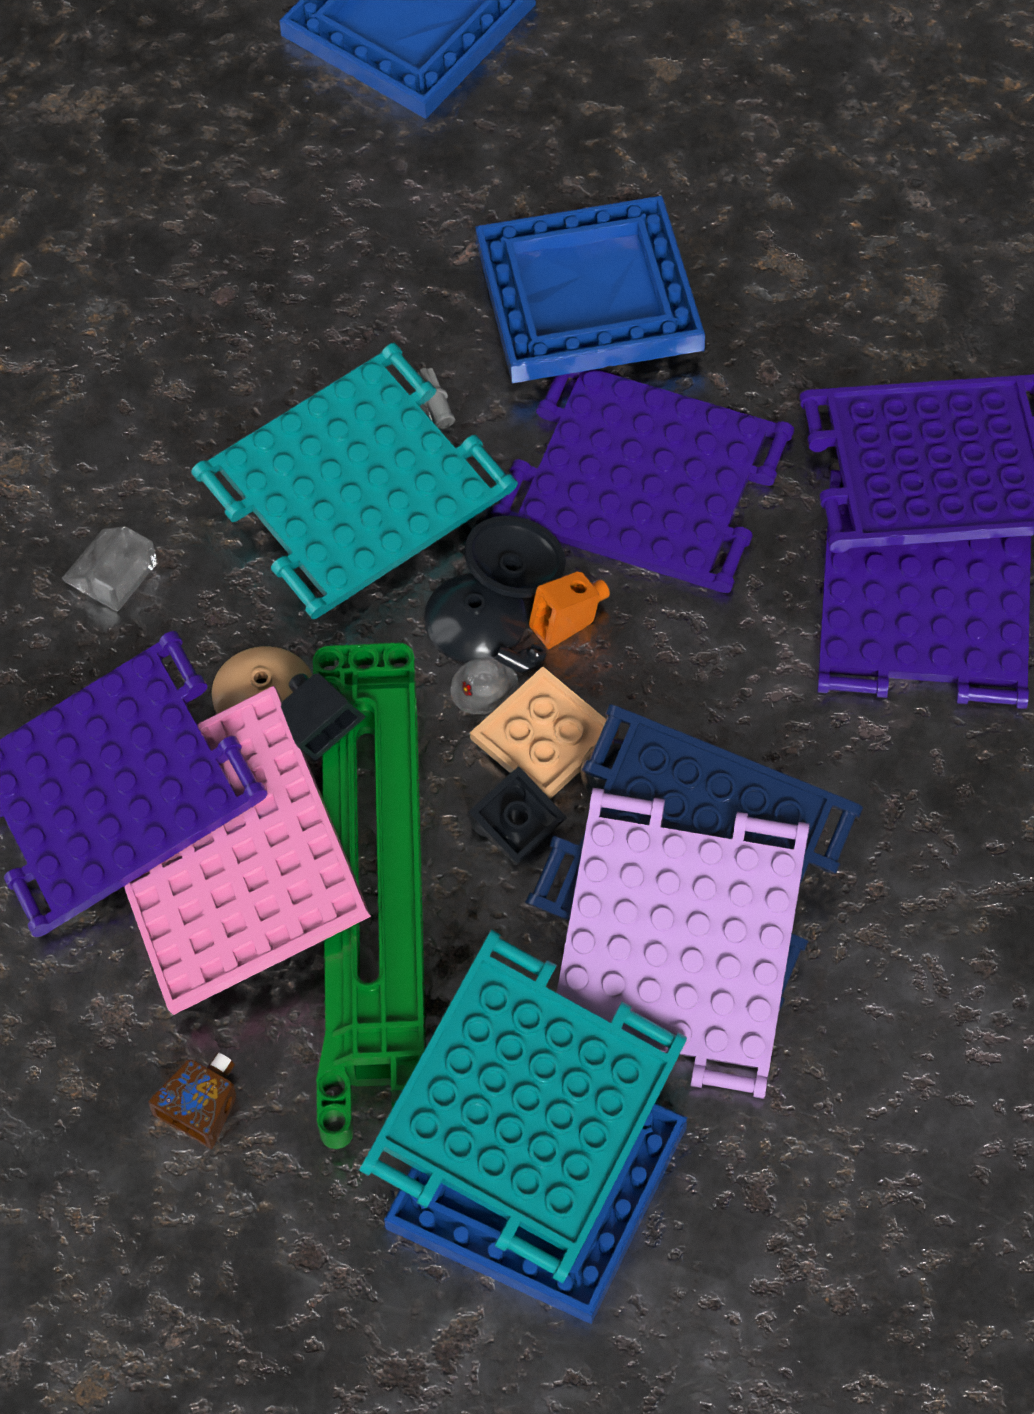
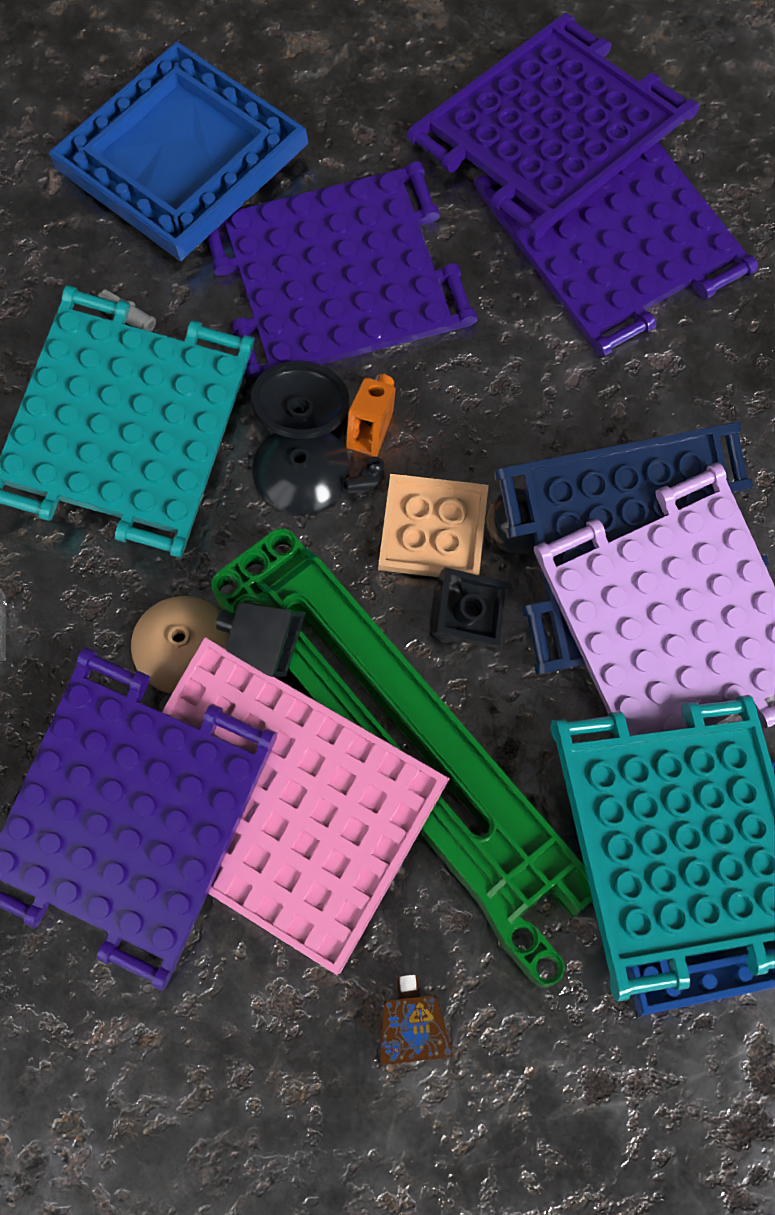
camera: 40 degrees left, 10 degrees up
clear hat [450,657,519,714] -> none

